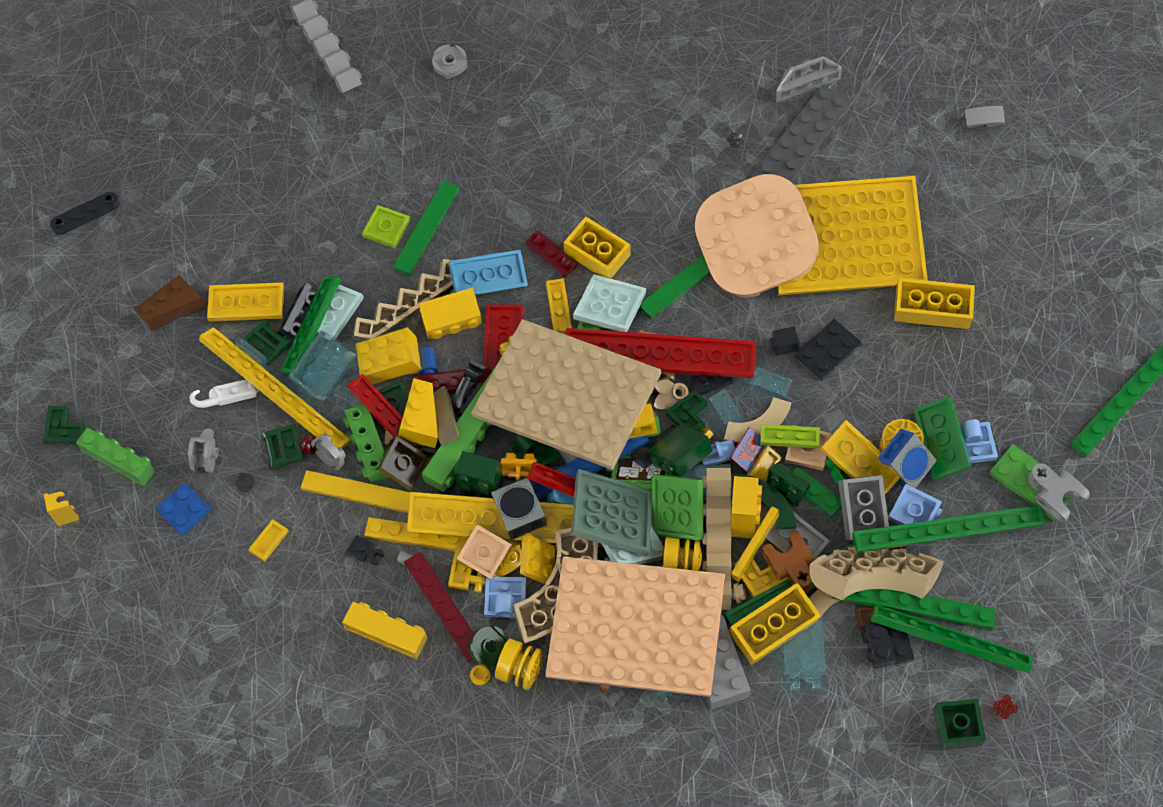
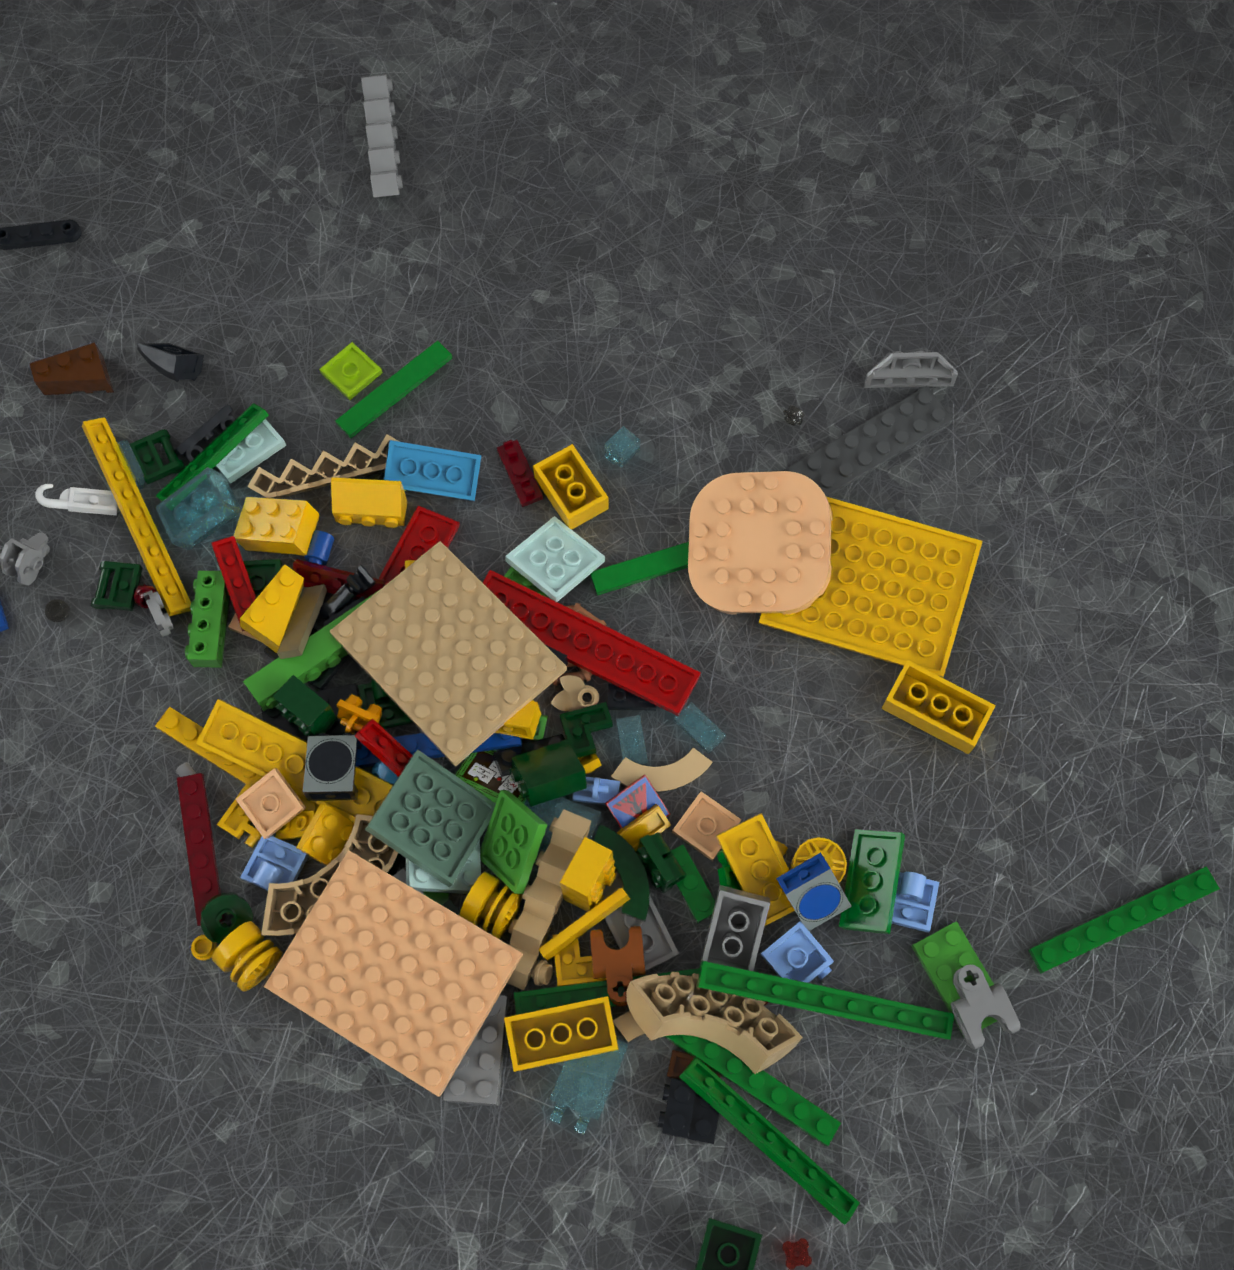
camera: 20 degrees right, 5 degrees up
yellow plate [207,283,284,322] -> none
yellow tile [248,519,289,562] -> none
yellow tile [301,470,410,513] -> none
yellow brick [342,602,427,660] -> none
black plate [347,535,384,566] -> none
dark brown plate [378,436,428,490] -> none
light grey plate [432,45,467,79] -> none
yellow tile [546,278,572,335] -> none
lime plate [760,424,820,448] -> none
black brick [769,326,799,356] -> none
black plate [795,319,862,381] -> none
light grey slope [965,106,1005,129] -> none
none -> black slope [137,343,204,382]
none -> clear light blue brick [605,426,640,468]

